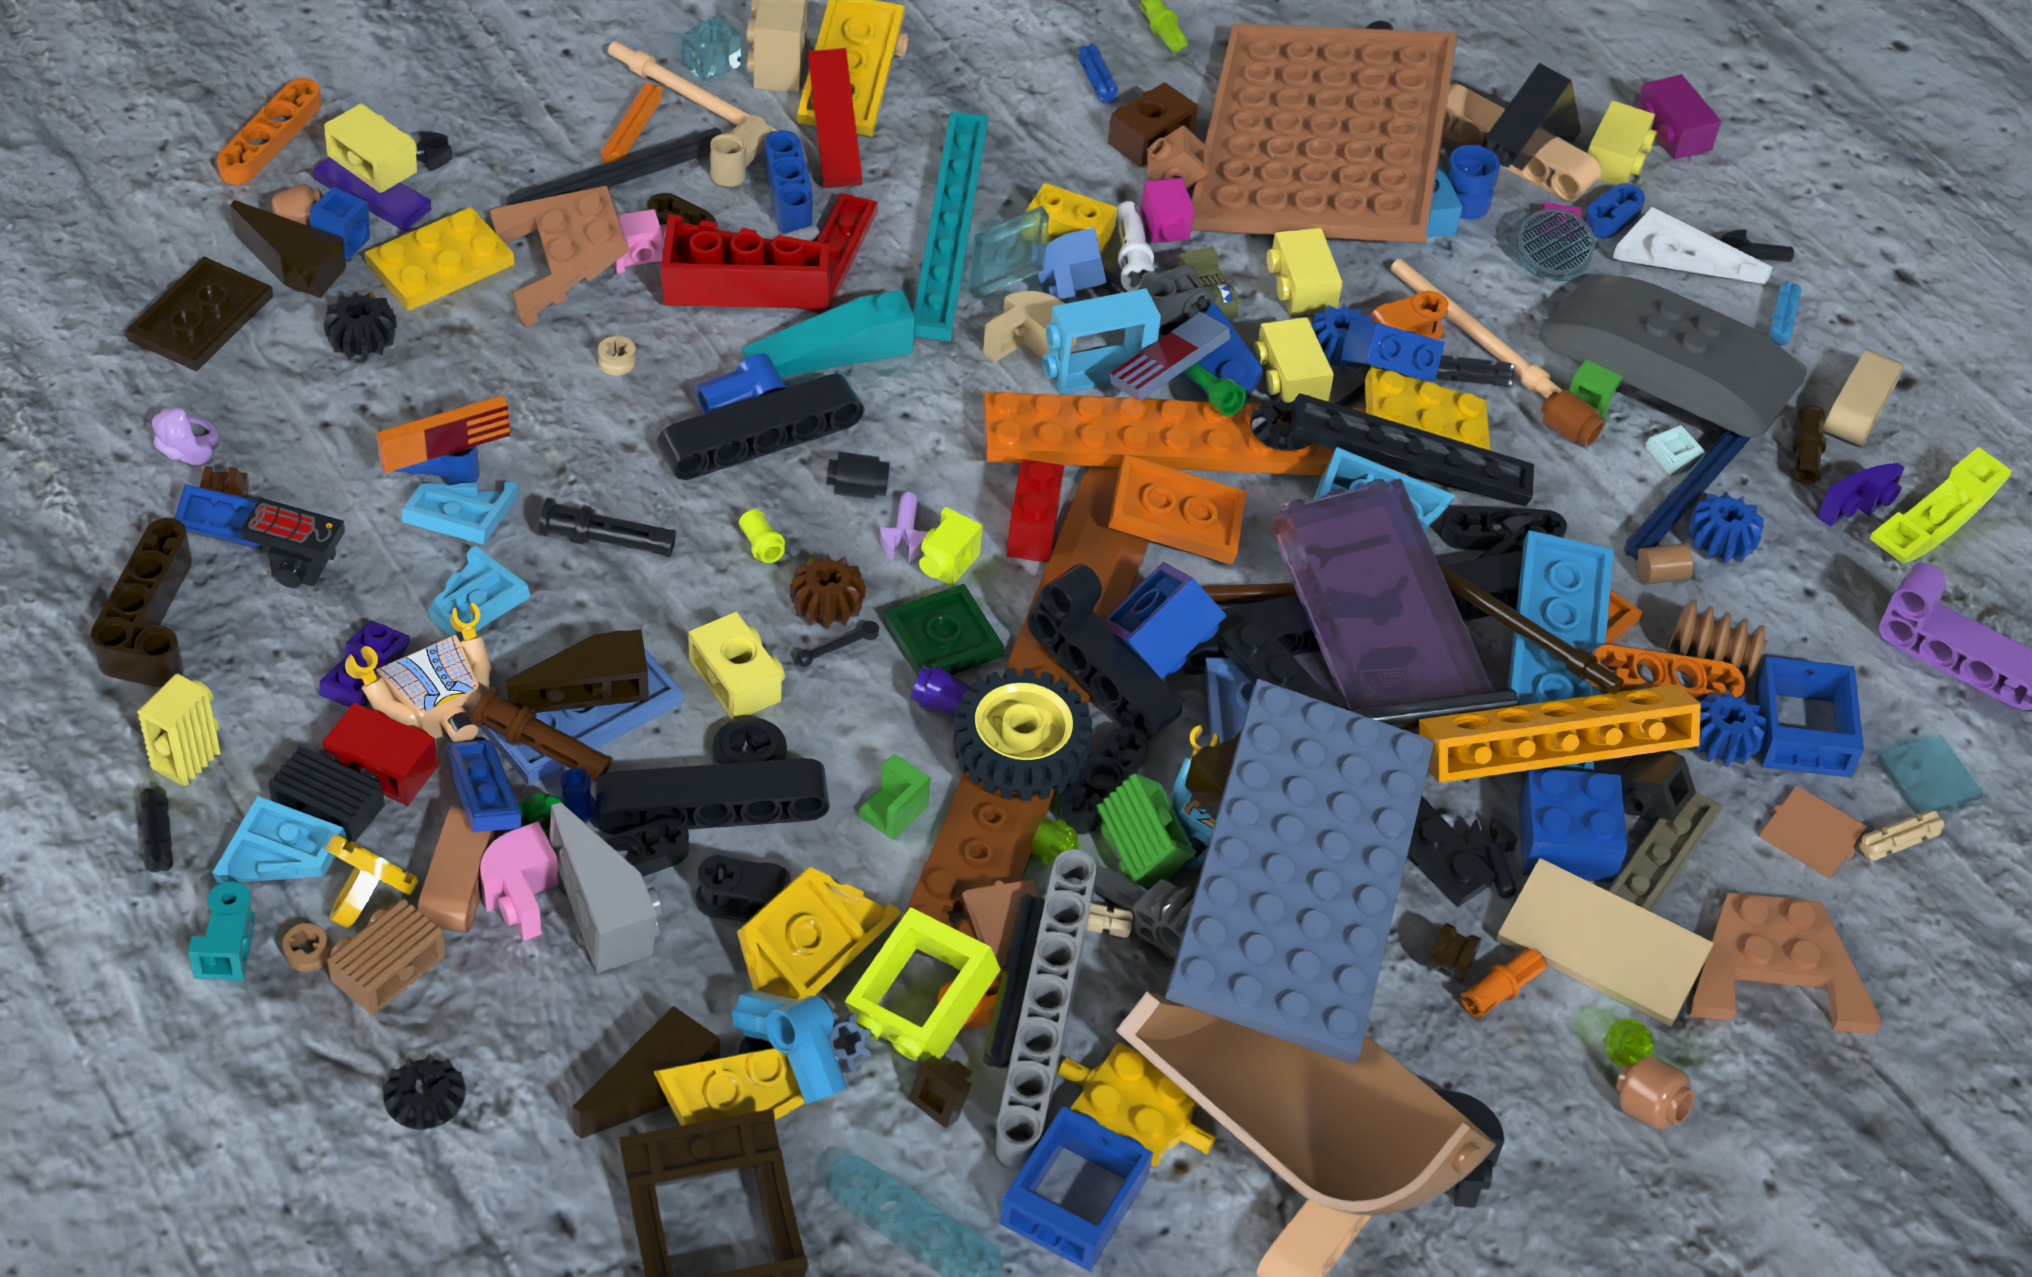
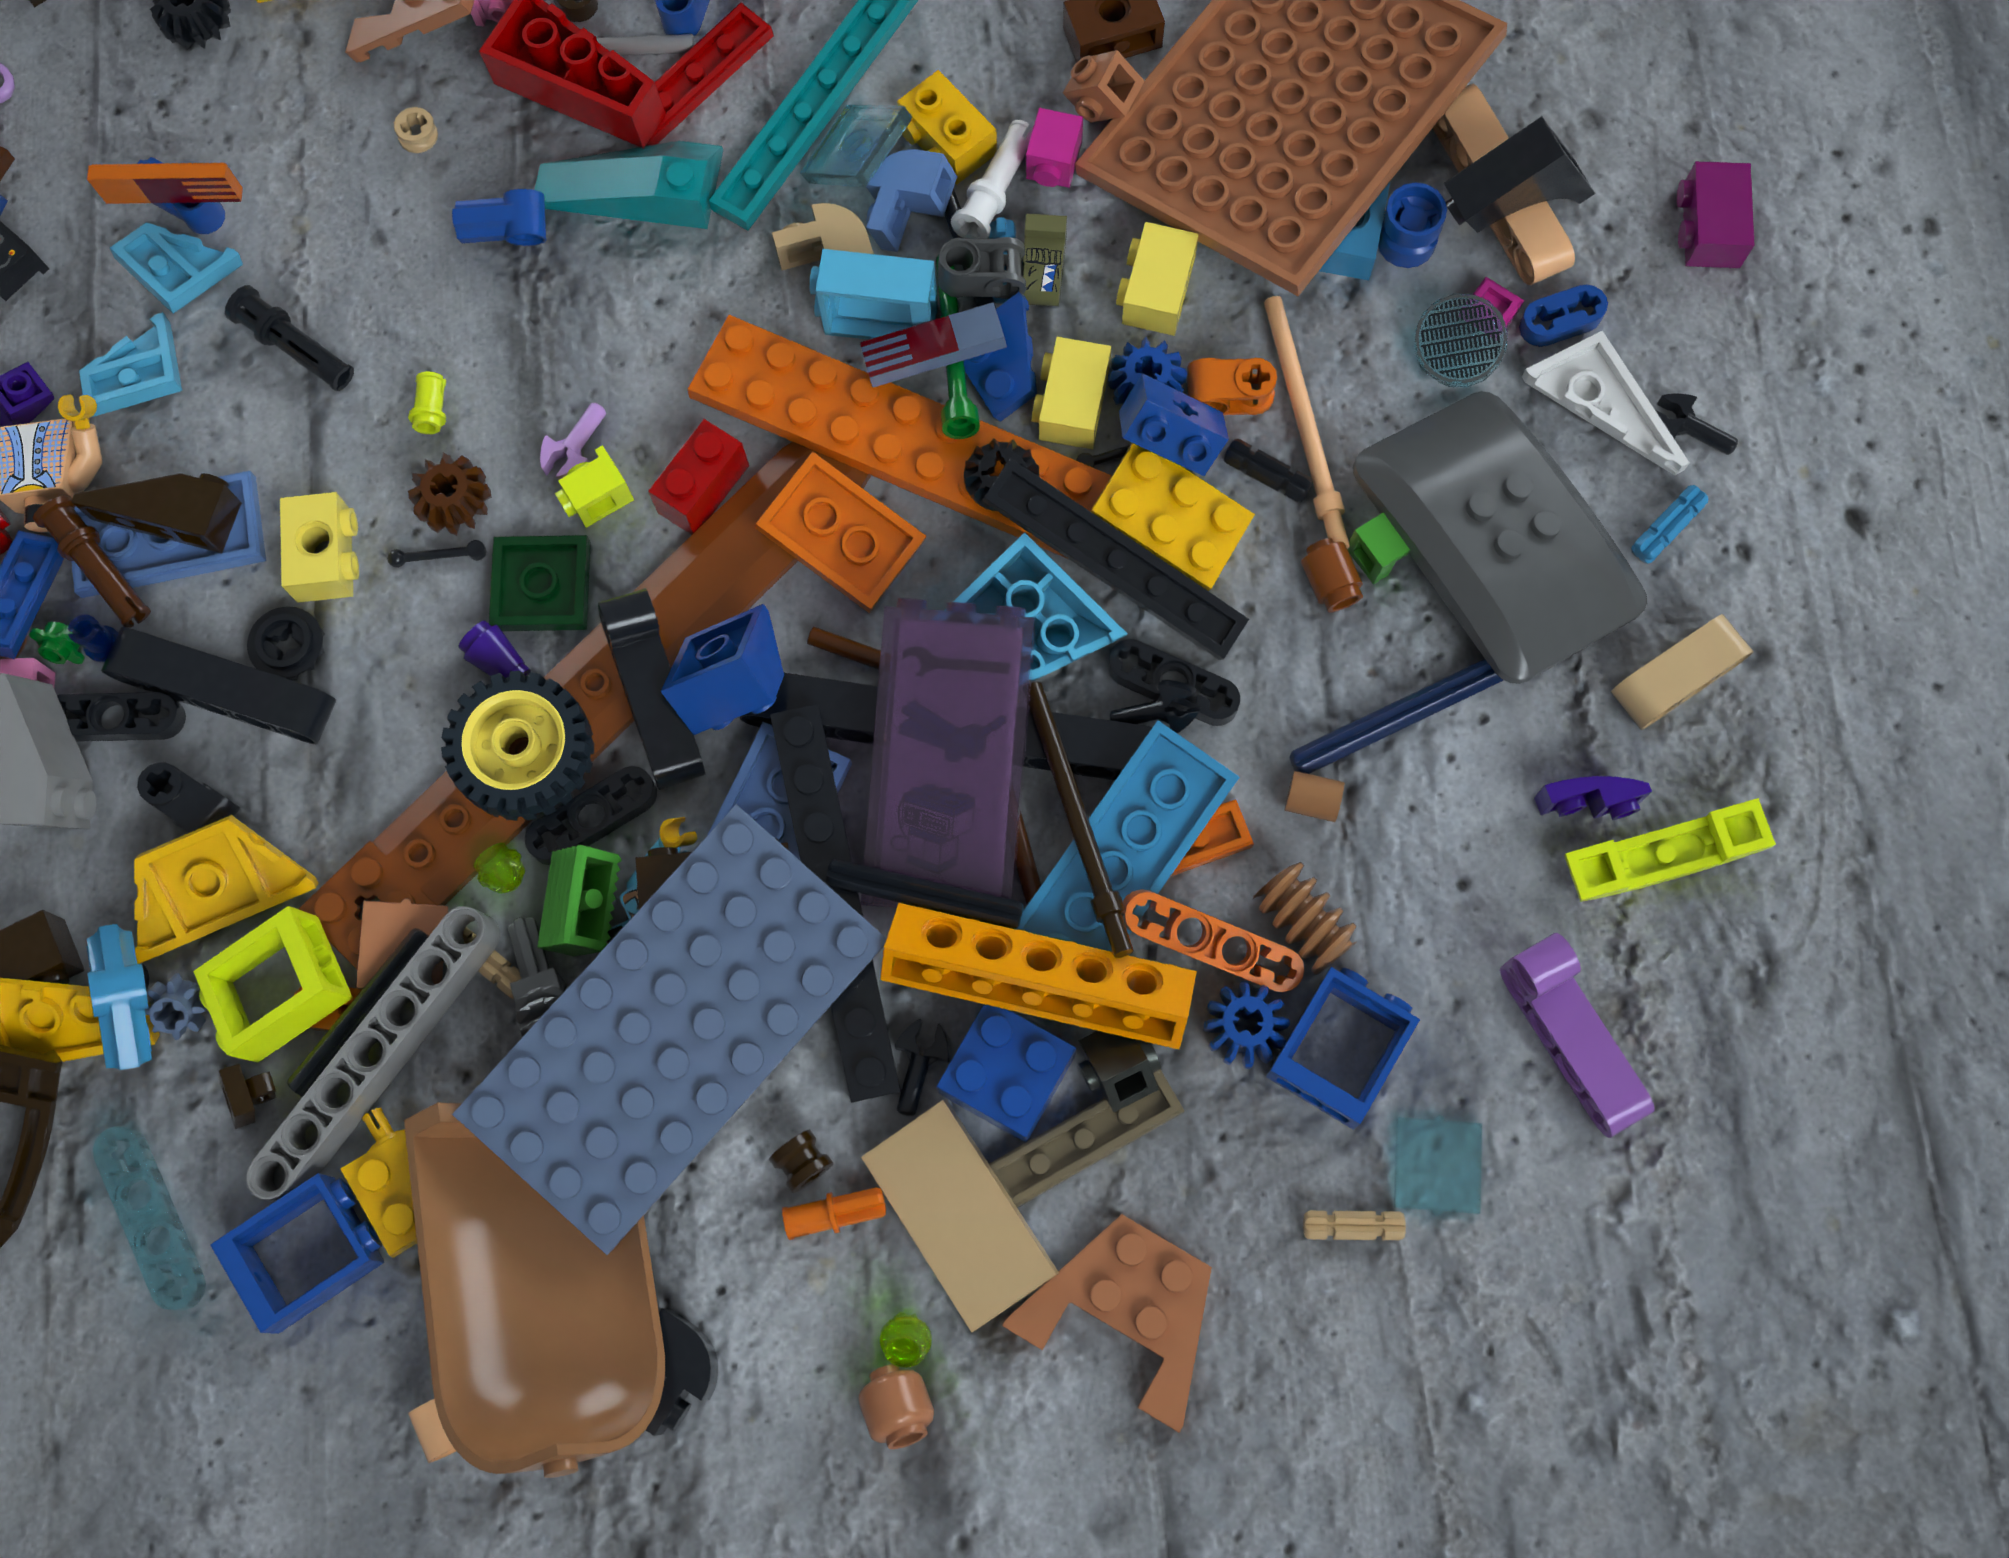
camera: 35 degrees right, 25 degrees up
black beam [657,374,865,480] -> none
black brick [826,452,890,499] -> none
bright green panel [859,754,931,840] -> none
light yellow brick [1588,100,1657,185] -> none
light aqua tile [1645,425,1706,475] -> none
blue gear [1688,492,1764,564] -> none
nougat piece [1759,785,1867,879] -> none
dark brown pin [1792,404,1826,484] -> none

